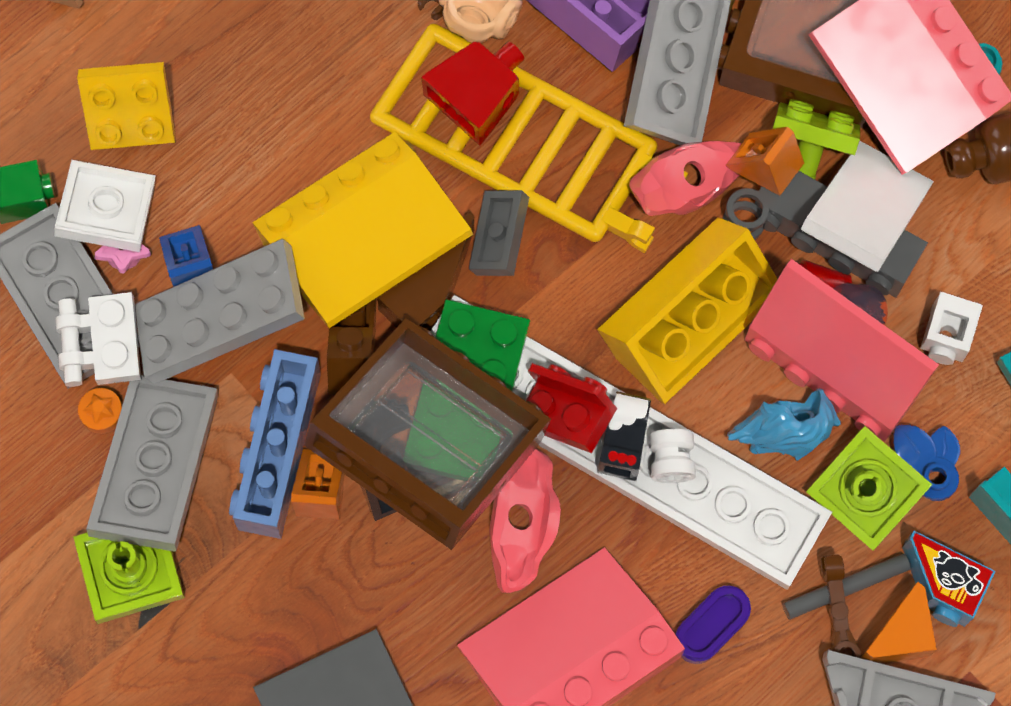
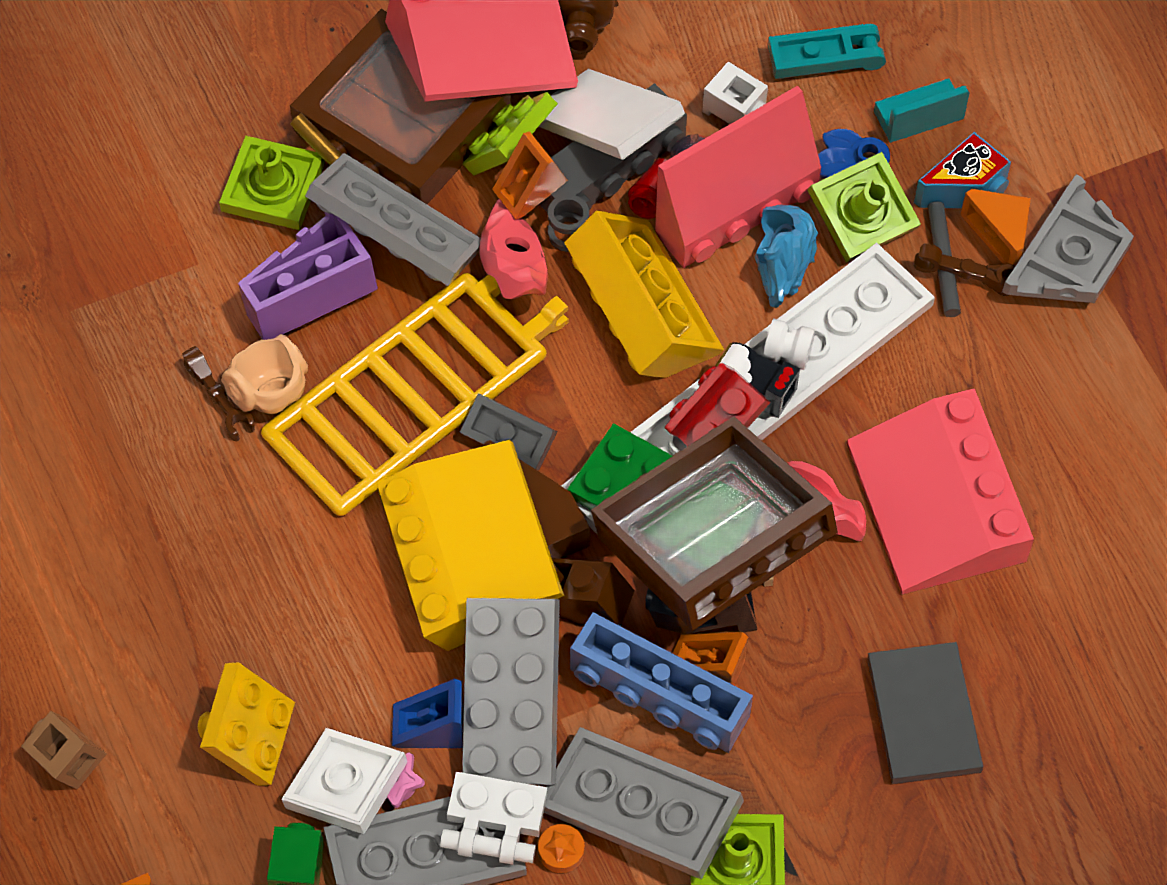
camera: 70 degrees left, 10 degrees down
red torso [421,41,525,146] -> none
dark purple tile [675,586,751,664] -> none

